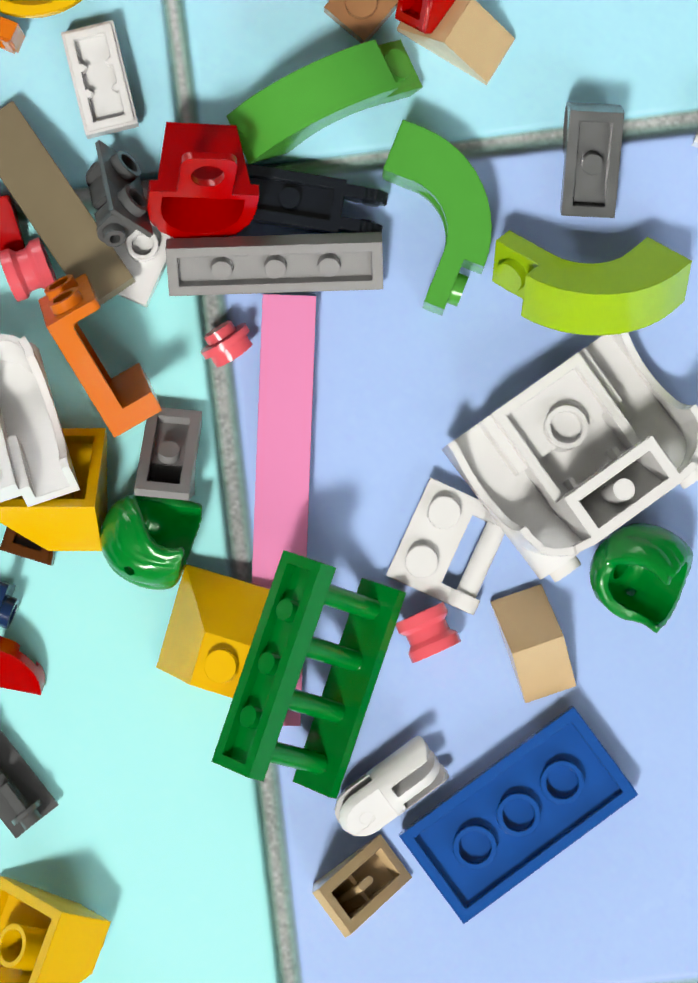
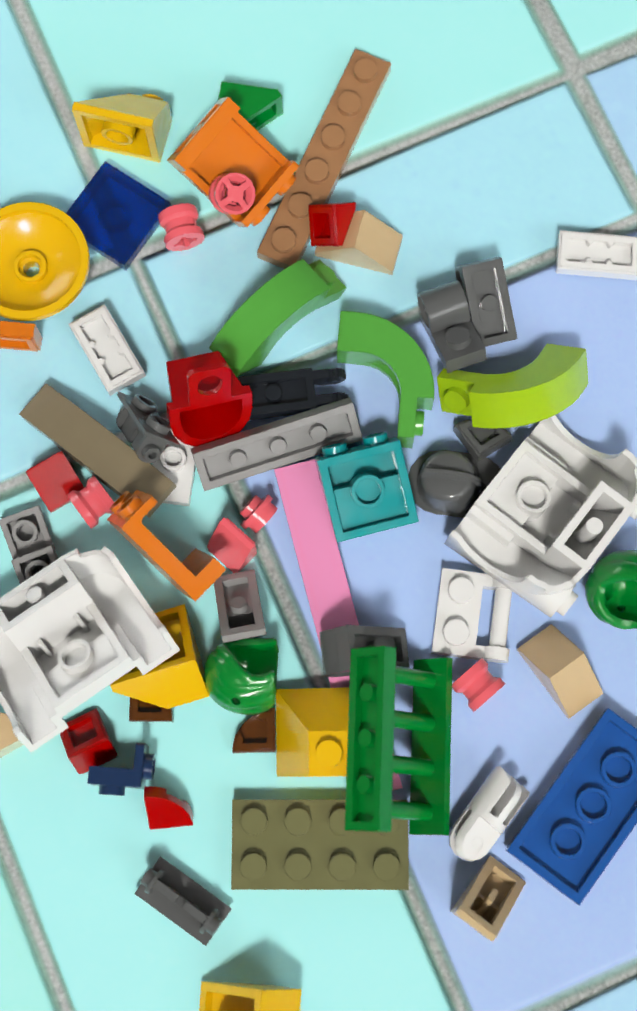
camera: 15 degrees left, 10 degrees down
none -> coral slope [207,517,257,573]
none -> olive plate [231,799,409,890]
none -> reddish brown tile [232,708,276,754]
none -> teal plate [314,432,419,543]
none -> dark grey plate [319,625,410,677]
none -> dark grey piece [408,450,501,518]
none -> dark grey plate [417,280,487,373]
none -> dark grey tile [453,420,512,462]

